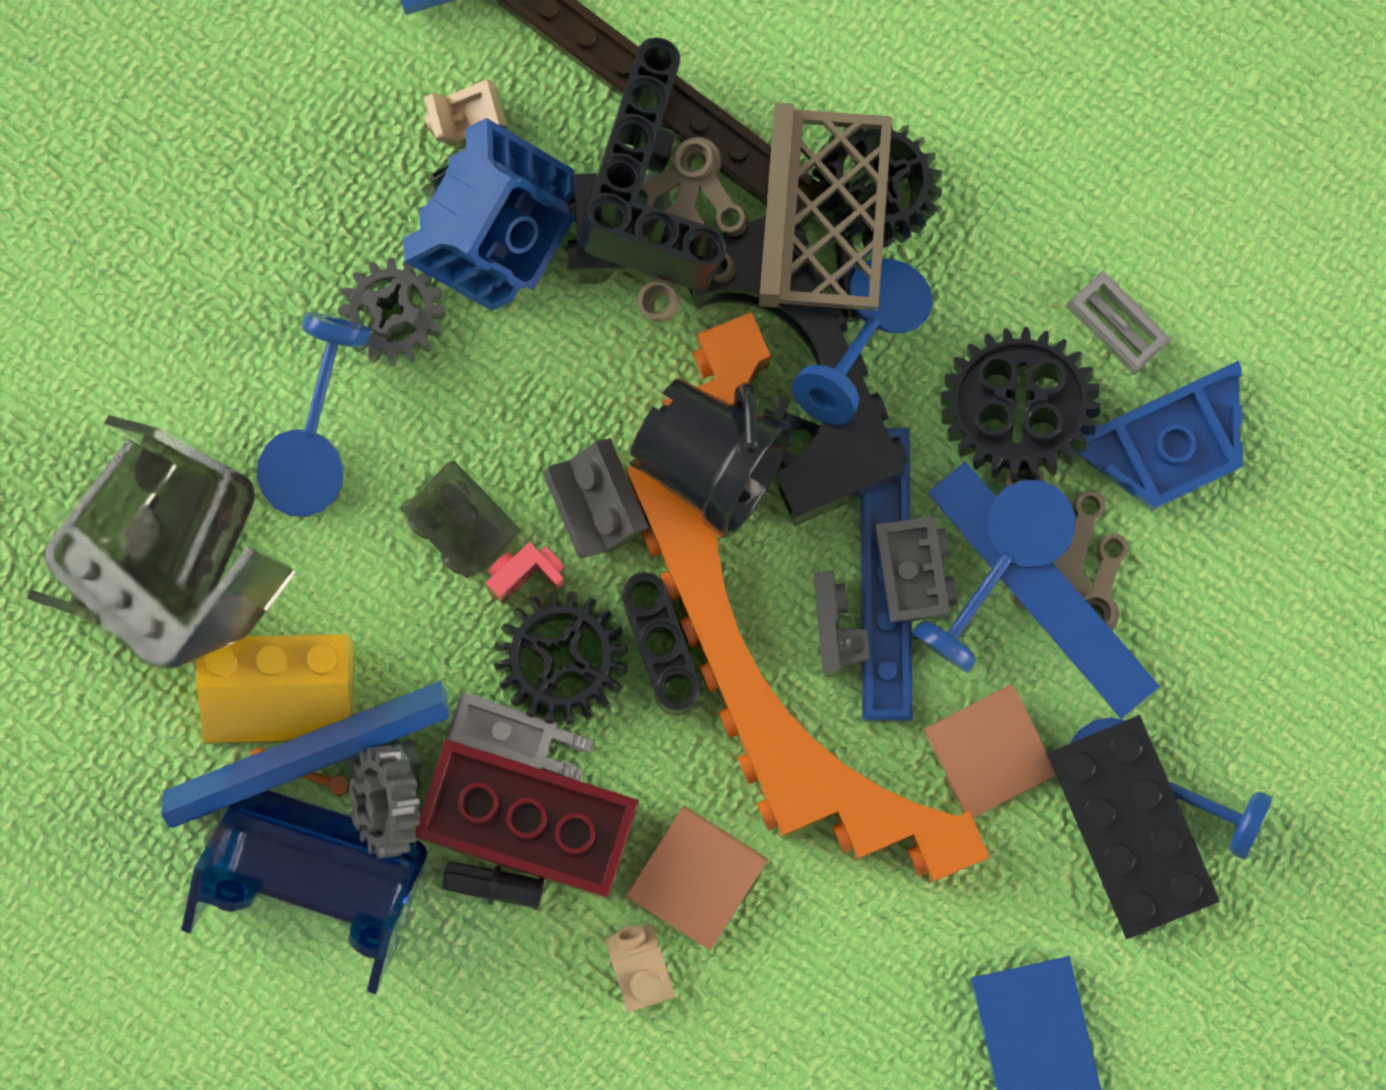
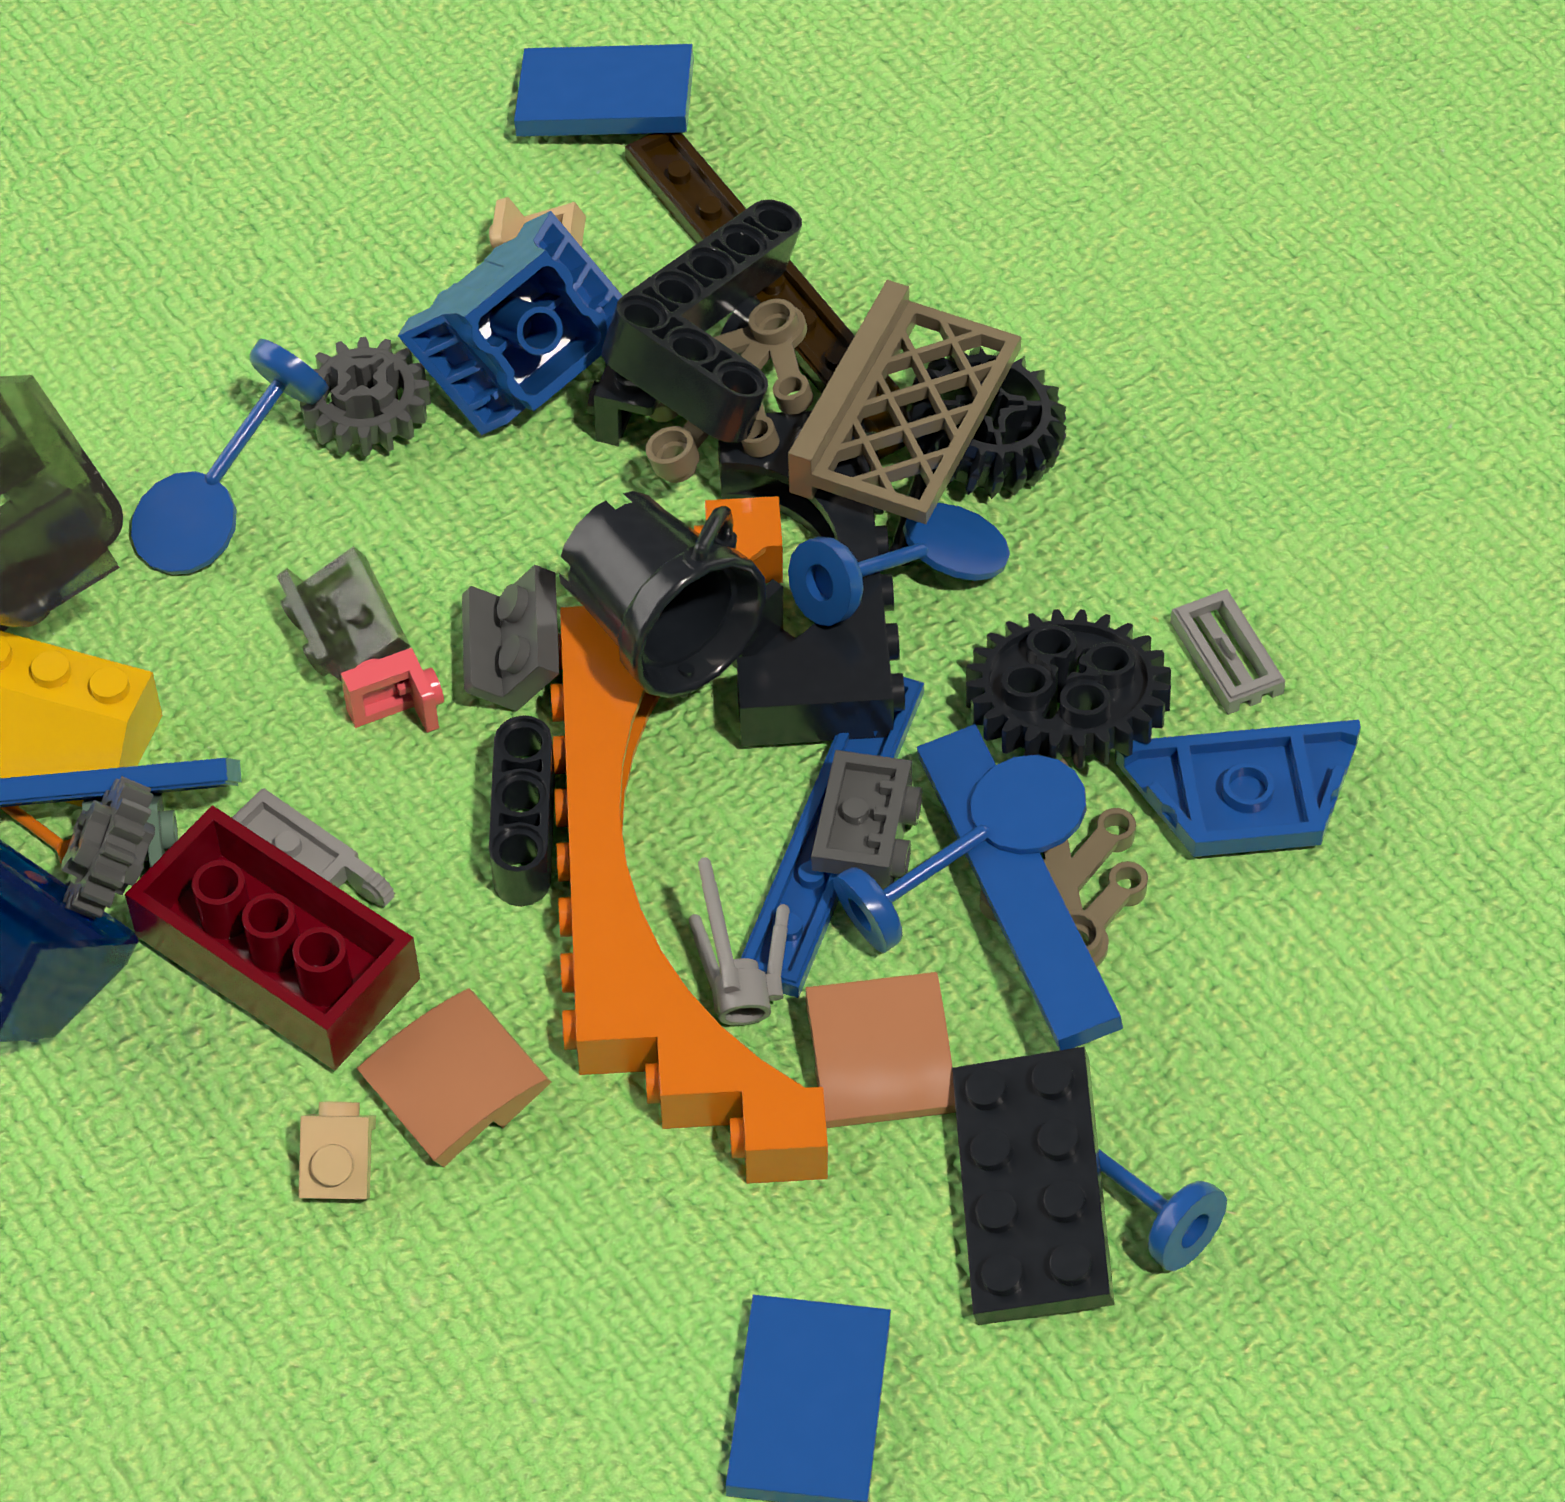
camera: 25 degrees right, 25 degrees down
black axle [442,861,545,910] -> none
black gear [494,591,628,726] -> none
dark grey hinge [814,571,870,677] -> none
none -> light grey plant [689,857,790,1025]

